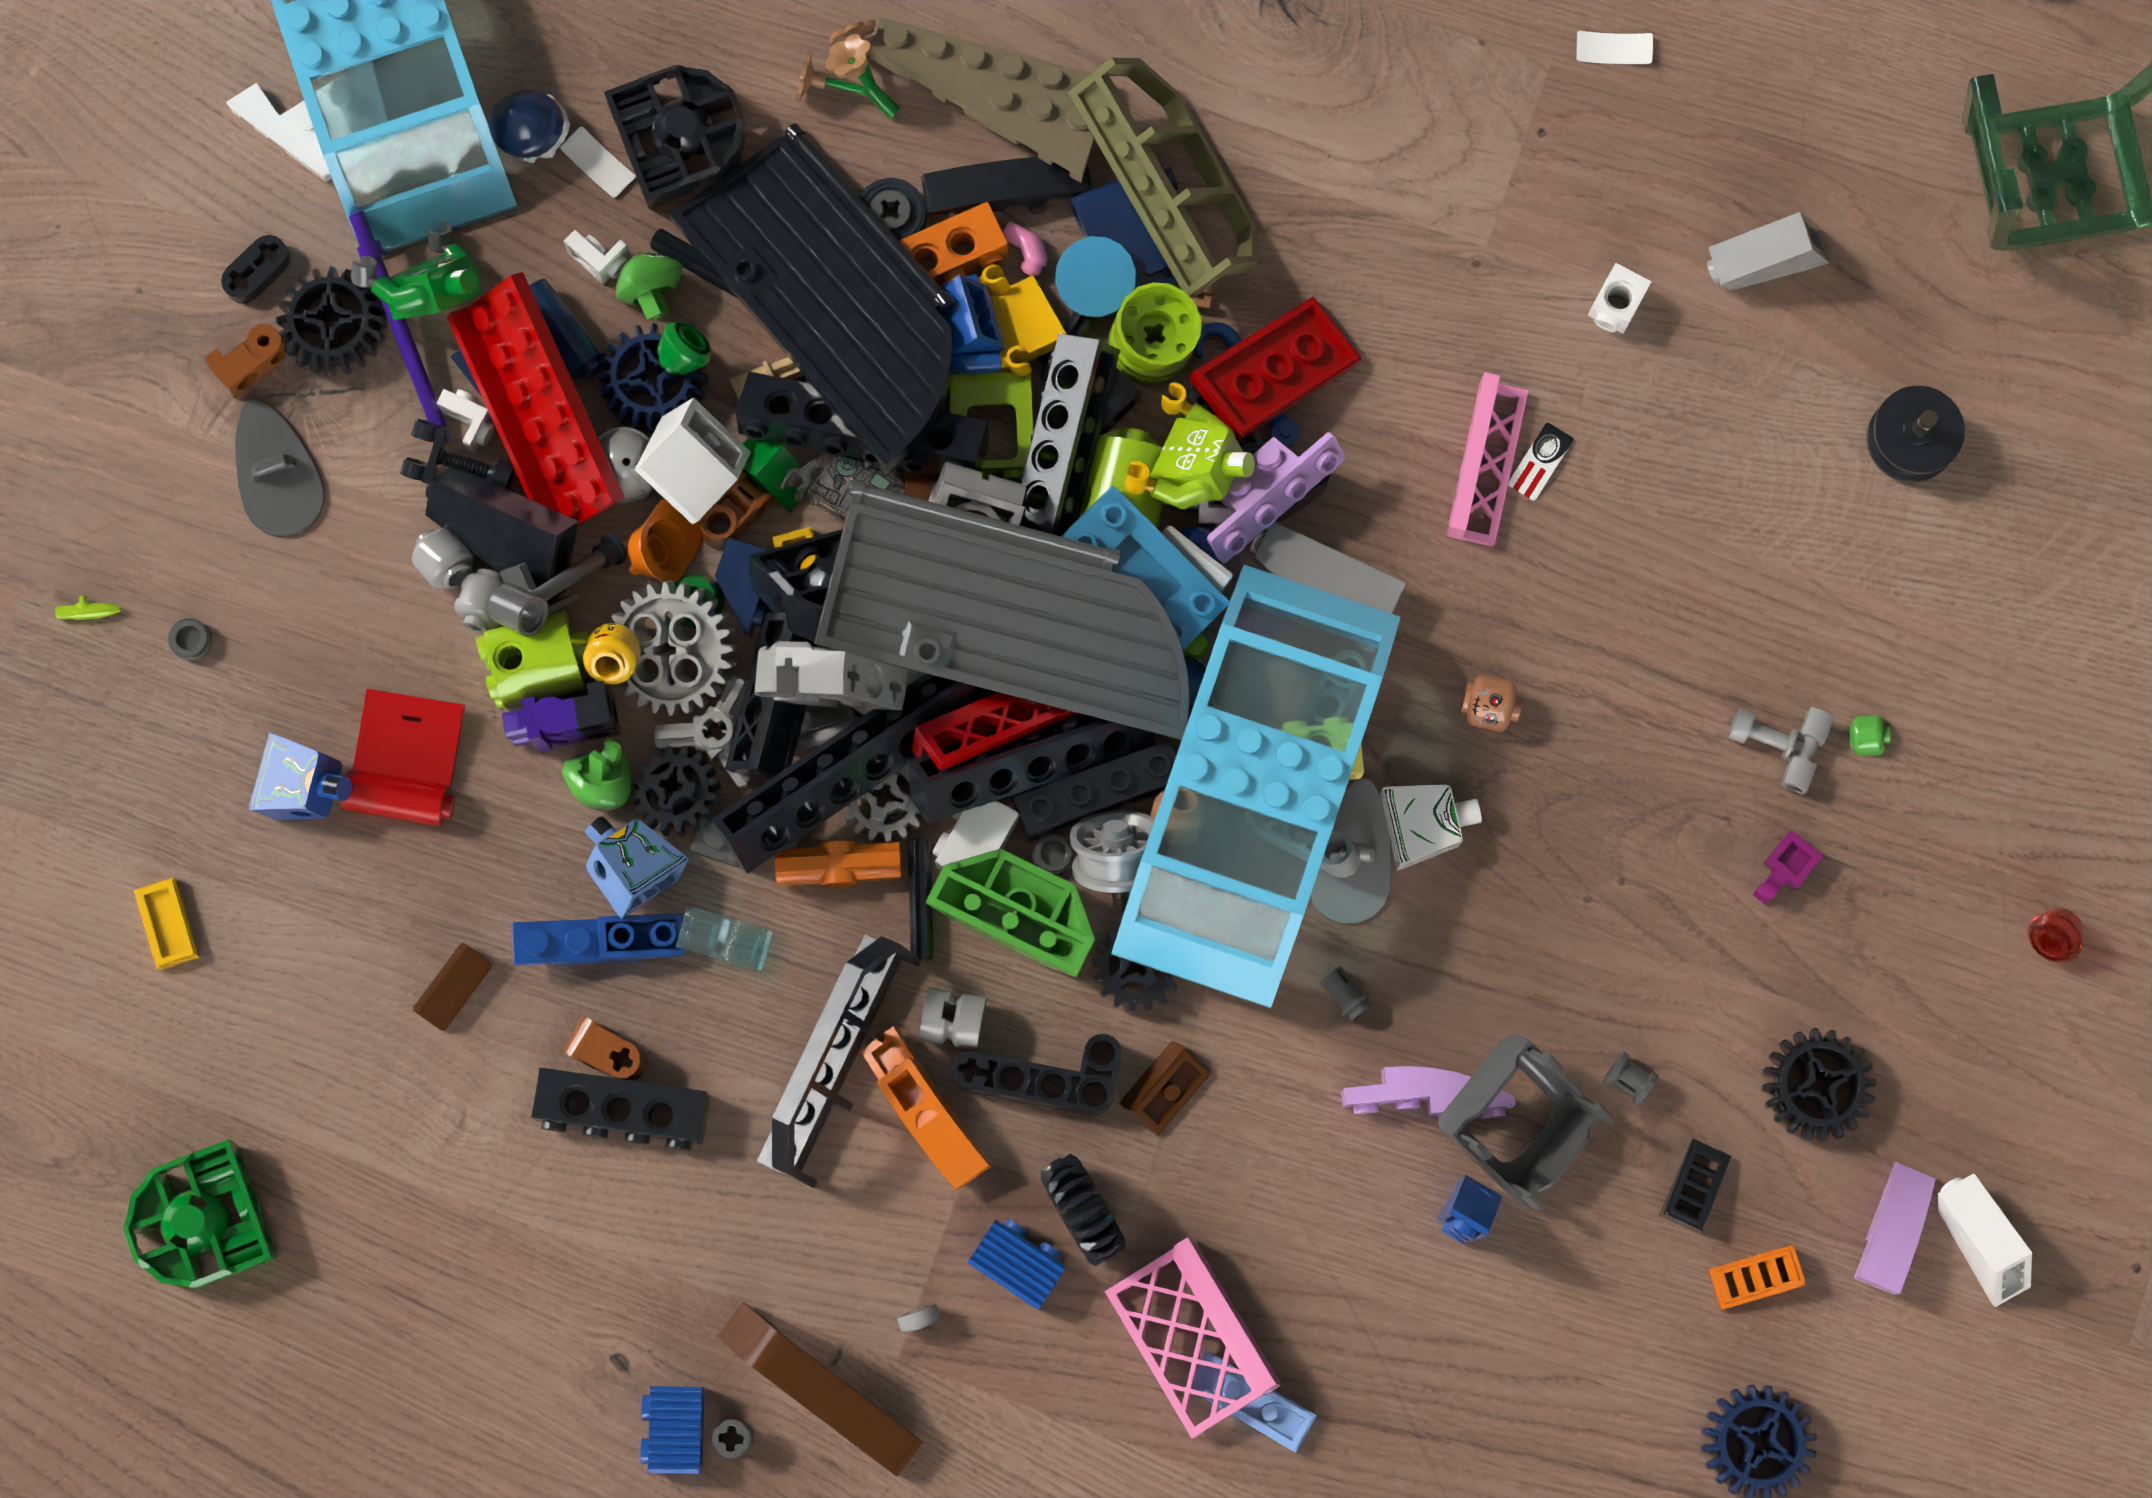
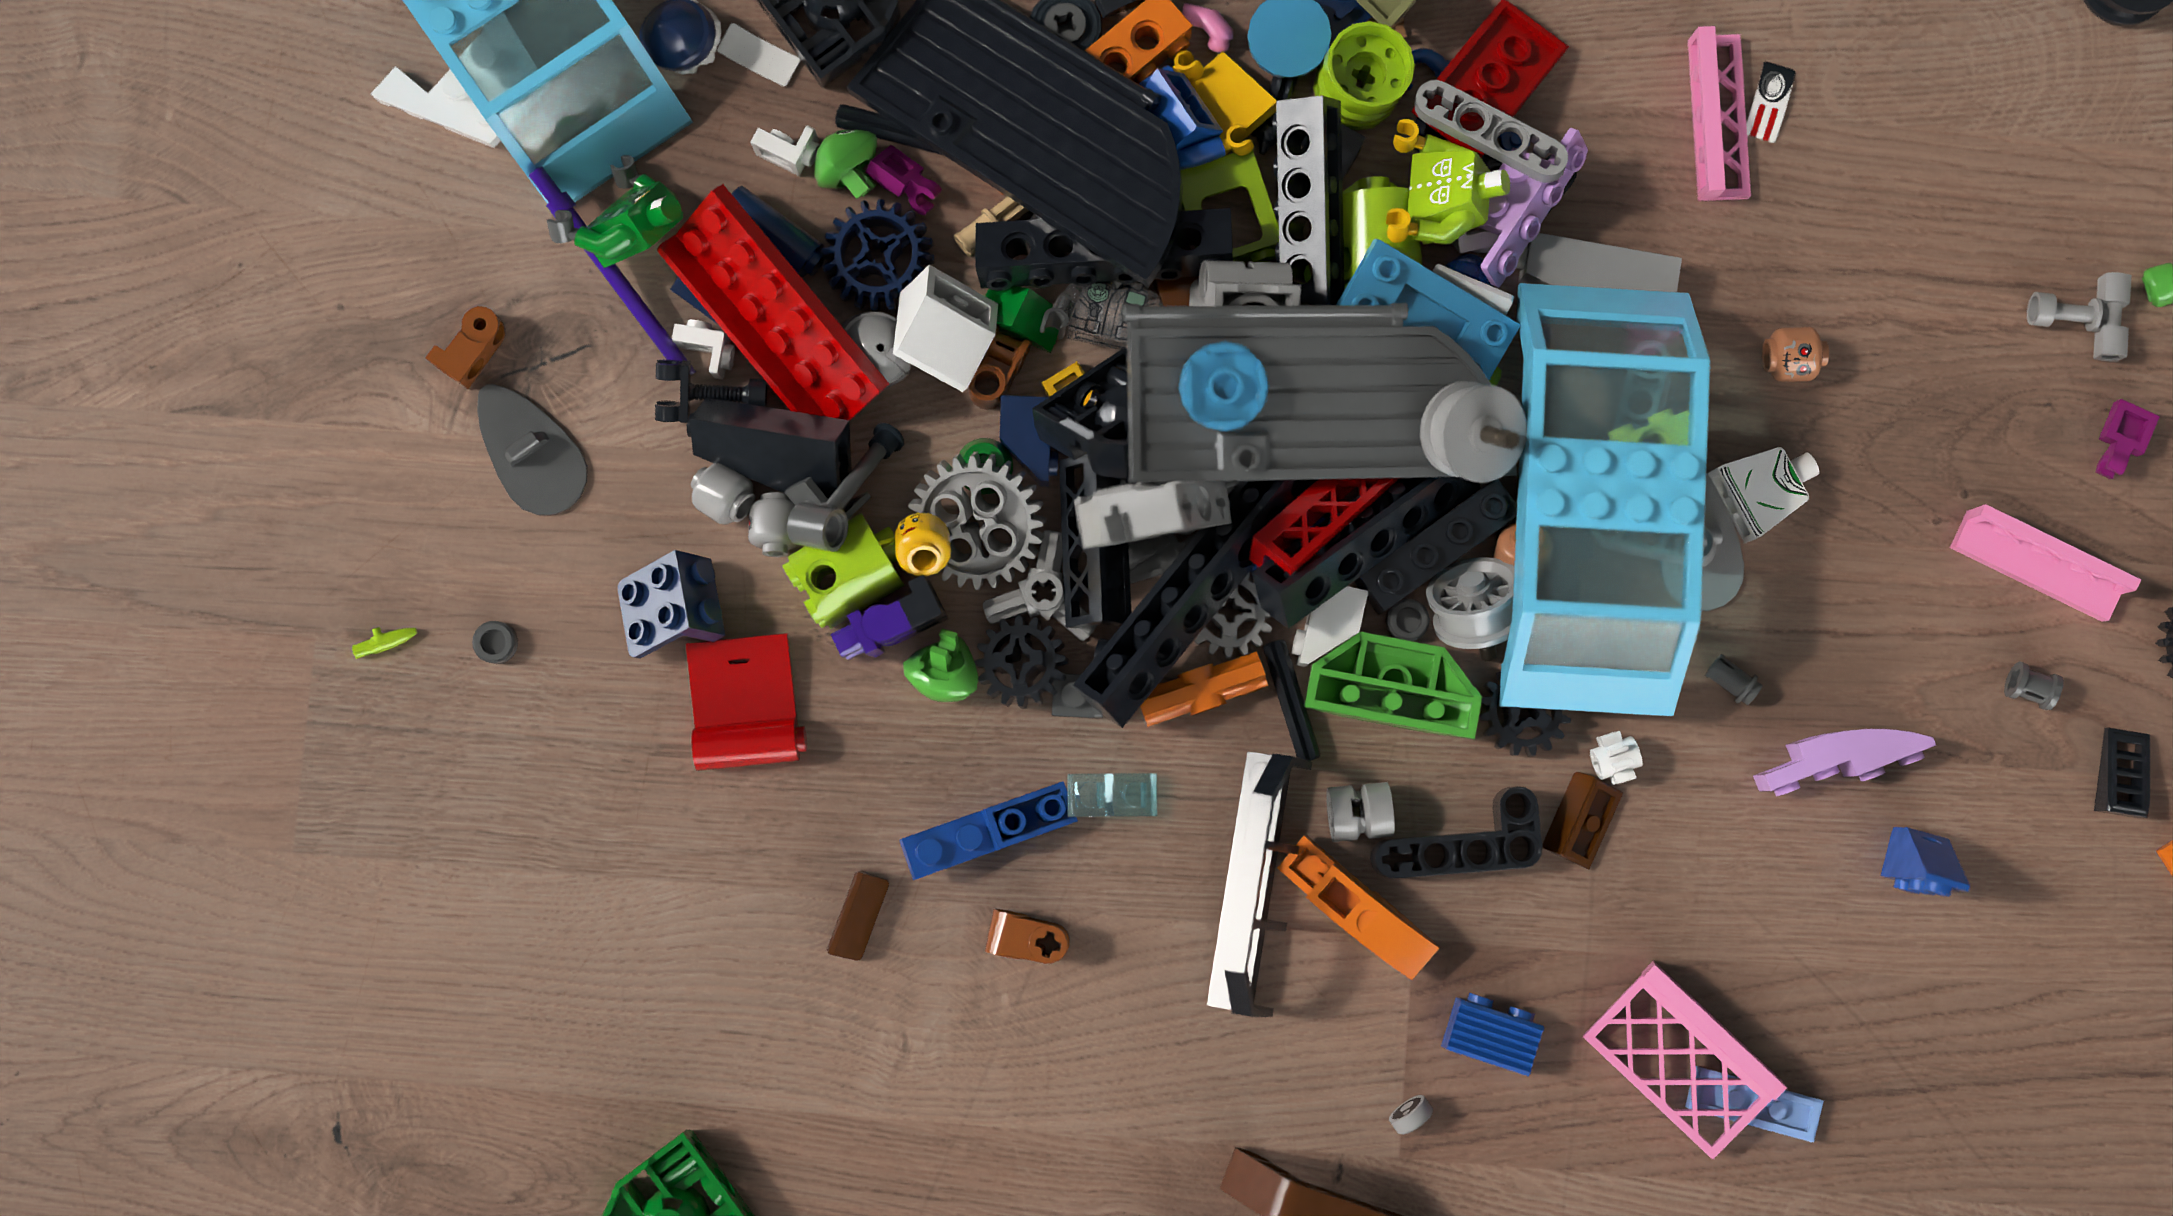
camera: 15 degrees left, 5 degrees up
yellow tile [134,877,200,970] -> none
black beam [221,235,290,304] -> none
torso [248,733,352,820] -> none
black gear [276,266,388,377] -> none
black brick [531,1067,710,1151] -> none
medium blue torso [585,816,689,919] -> none
orange piece [628,498,702,583] -> none
green cone [657,322,711,375] -> none
black gear [1041,1154,1126,1267] -> none
dark grey piece [1439,1035,1614,1210] -> none
none -> dark blue bracket [618,550,726,659]
none -> magenta plate [865,145,942,216]
none -> dark azure tile [1179,341,1269,431]
none -> light grey beam [1415,80,1568,183]
none -> light grey wheel [1420,381,1527,482]
none -> white gear [1590,731,1643,785]
none -> bright pink fence [1950,504,2141,622]

